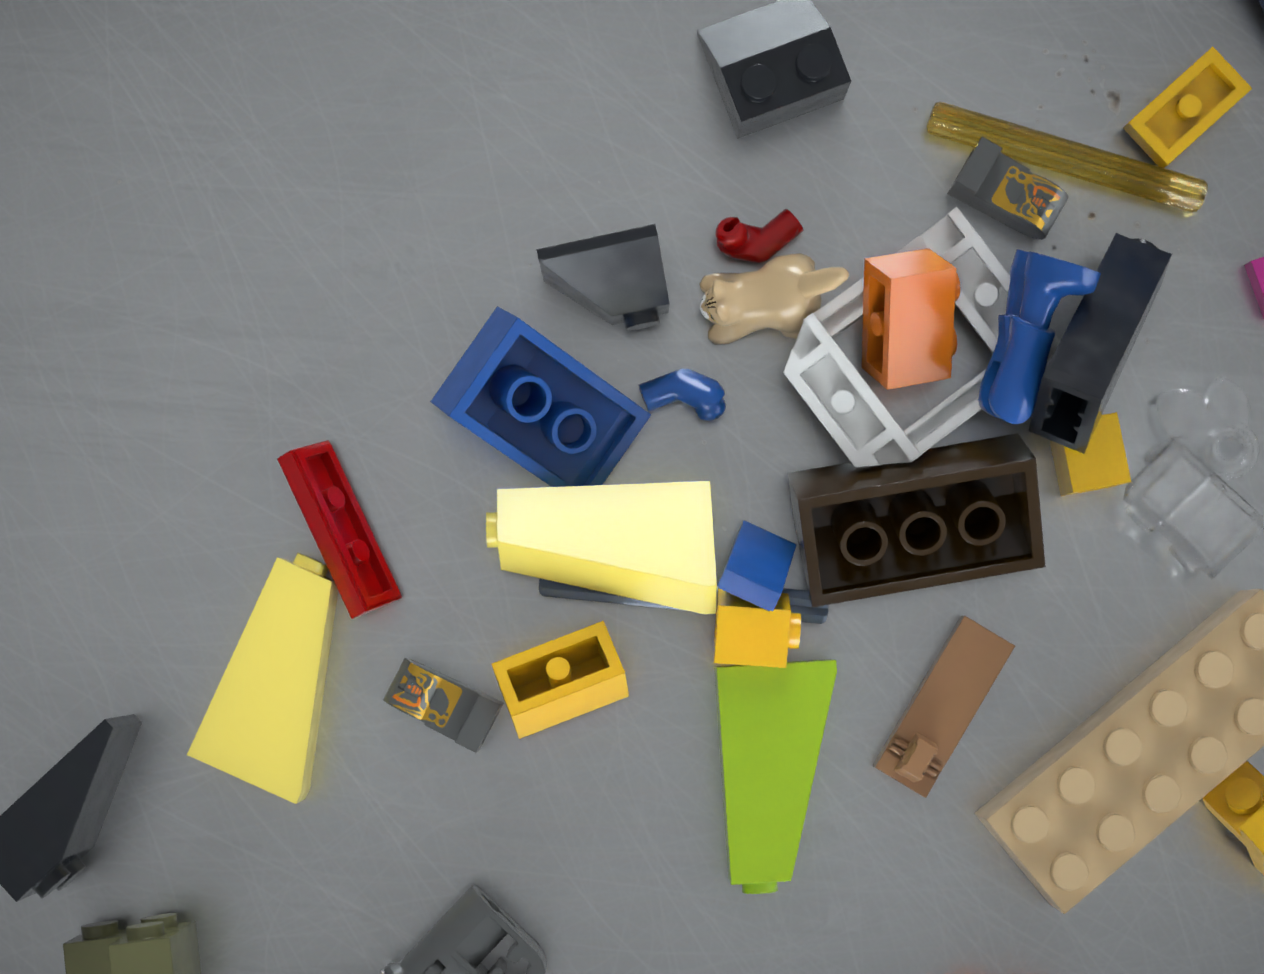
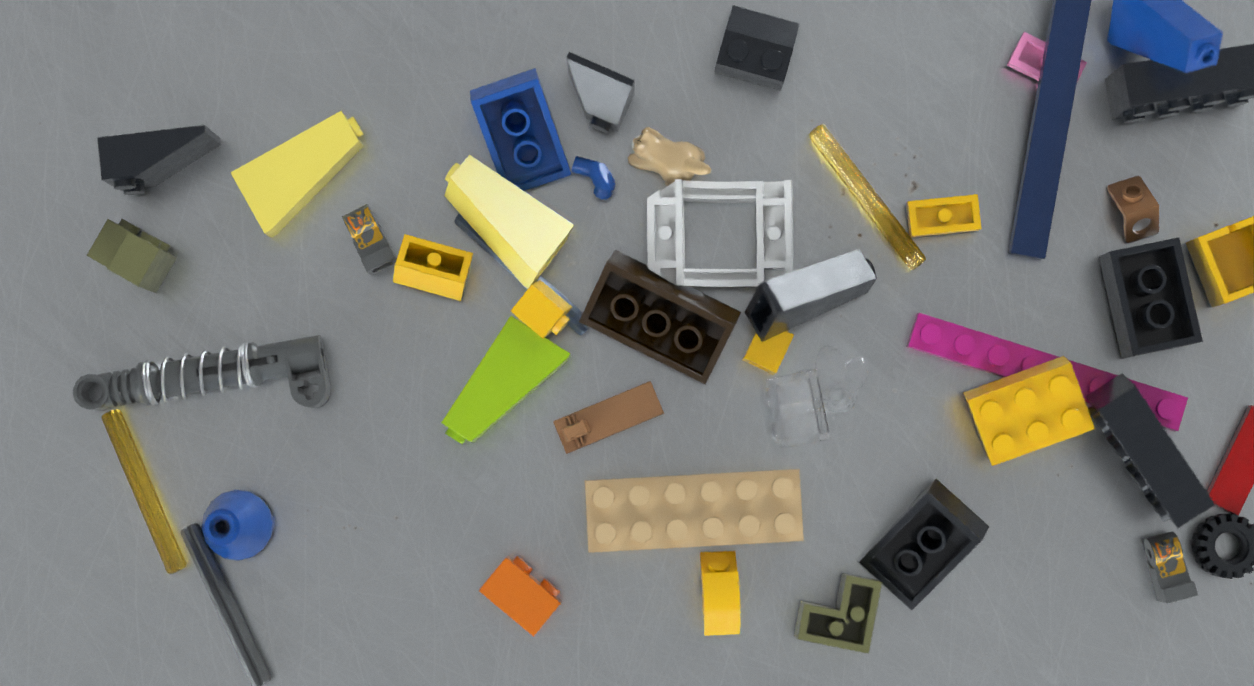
camera: 40 degrees right, 0 degrees up
red tile [277,440,402,619] -> none
red arm [715,209,804,263] -> none
blue tile [717,520,797,611] -> none
orange brick [861,248,960,390] -> none
dark grey leg [947,136,1068,240] -> none
blue piece [978,249,1101,424] -> none

